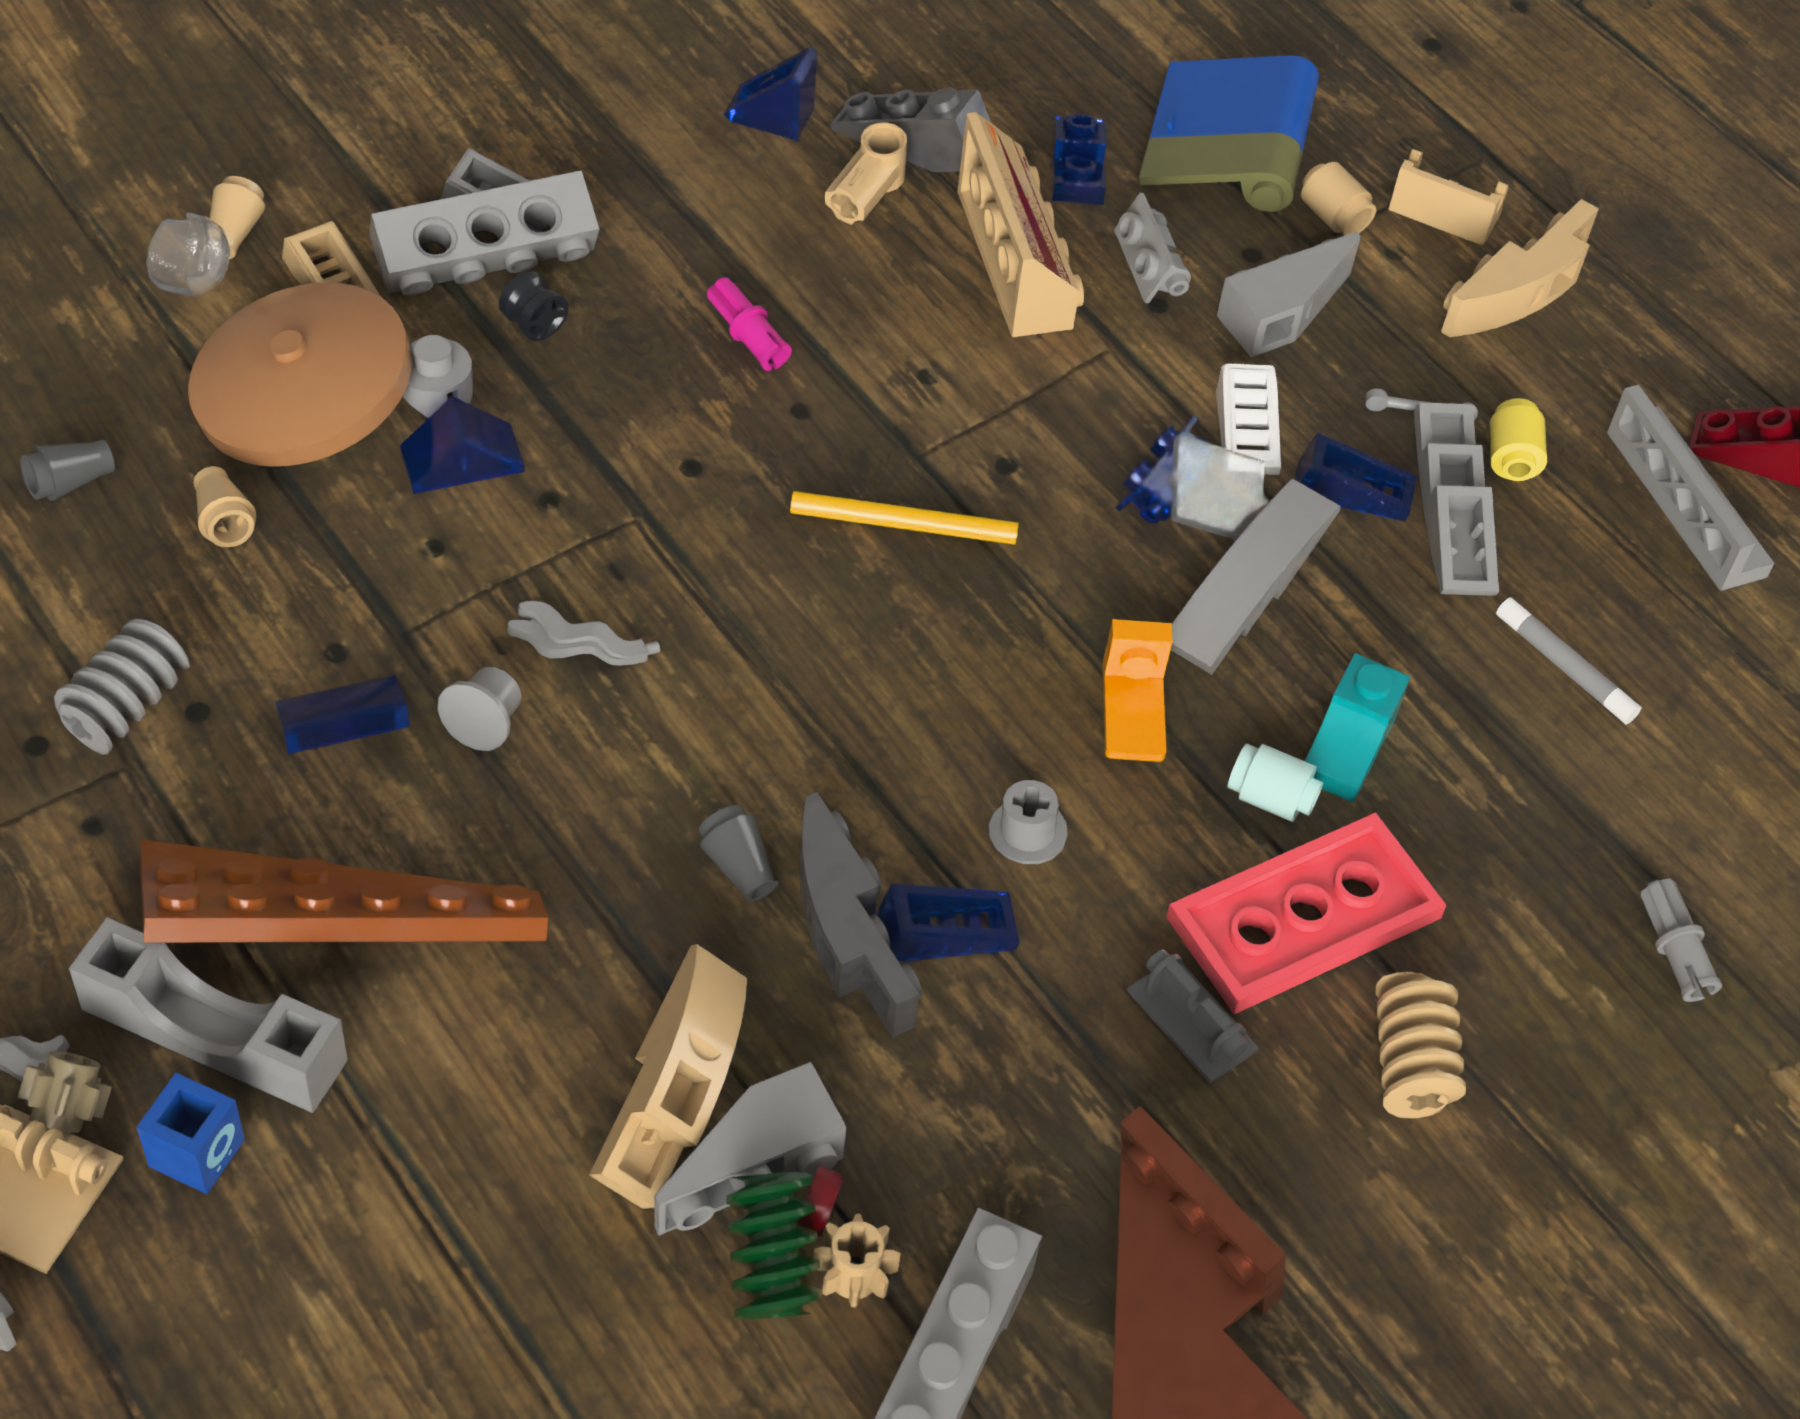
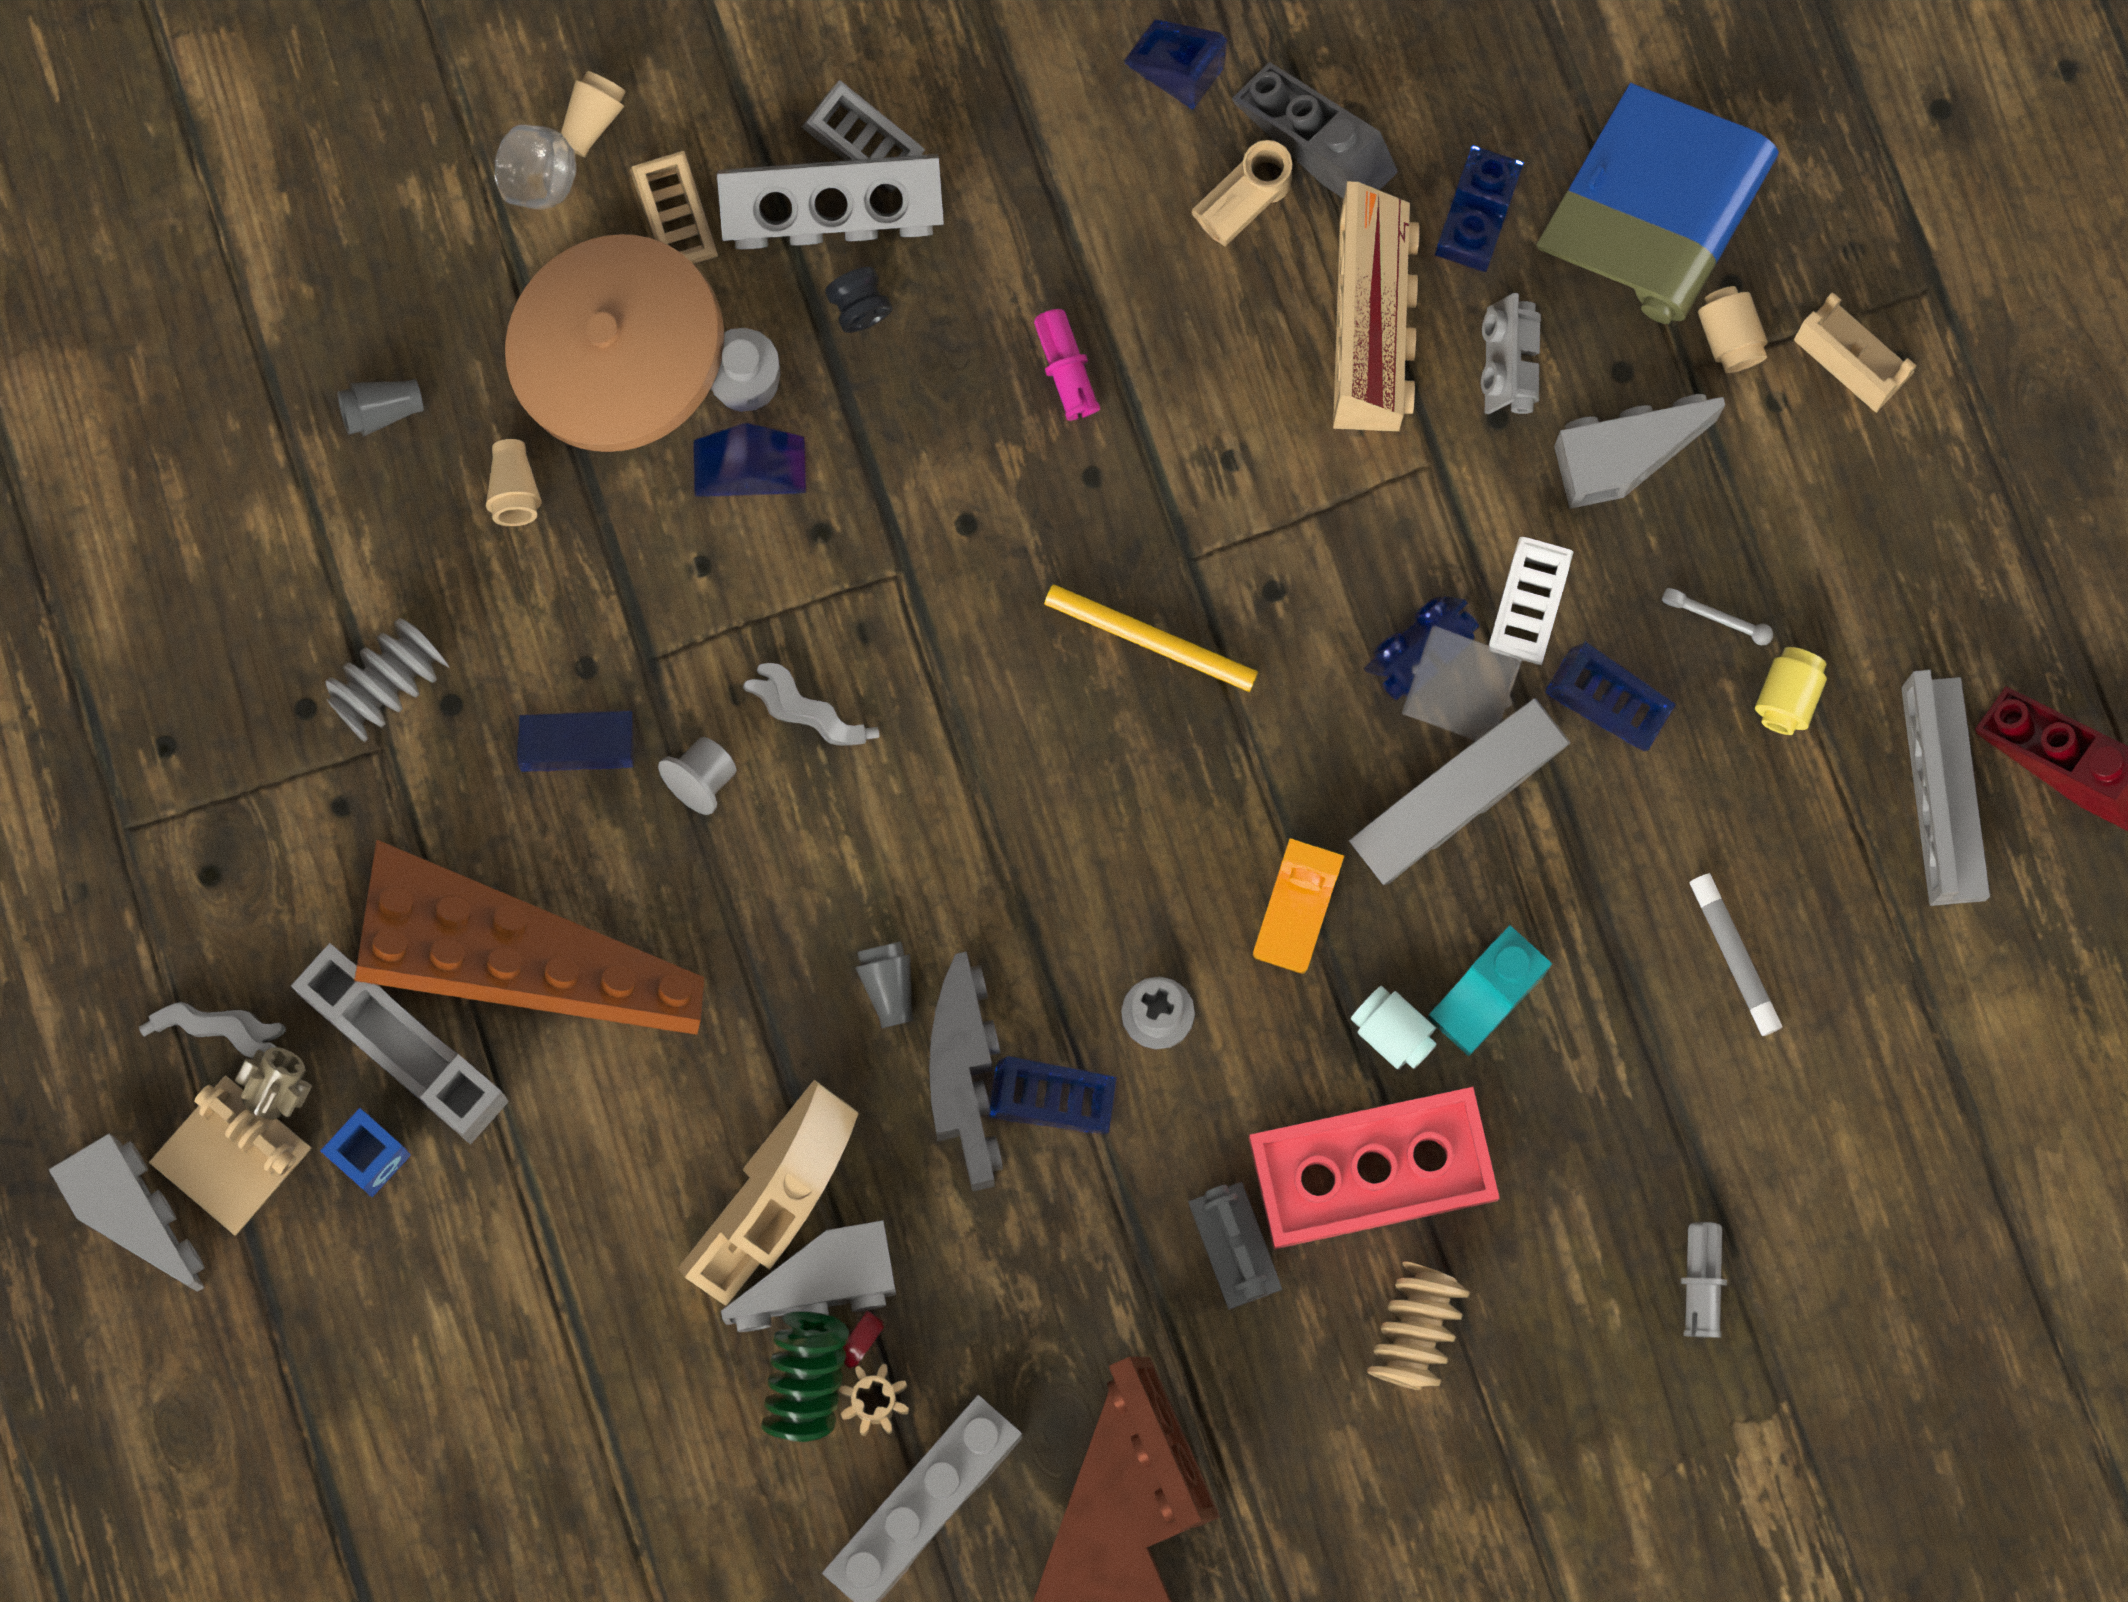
camera: 20 degrees right, 25 degrees up
light grey slope [1414,402,1499,596] -> none
tan slope [1441,199,1599,337] -> none

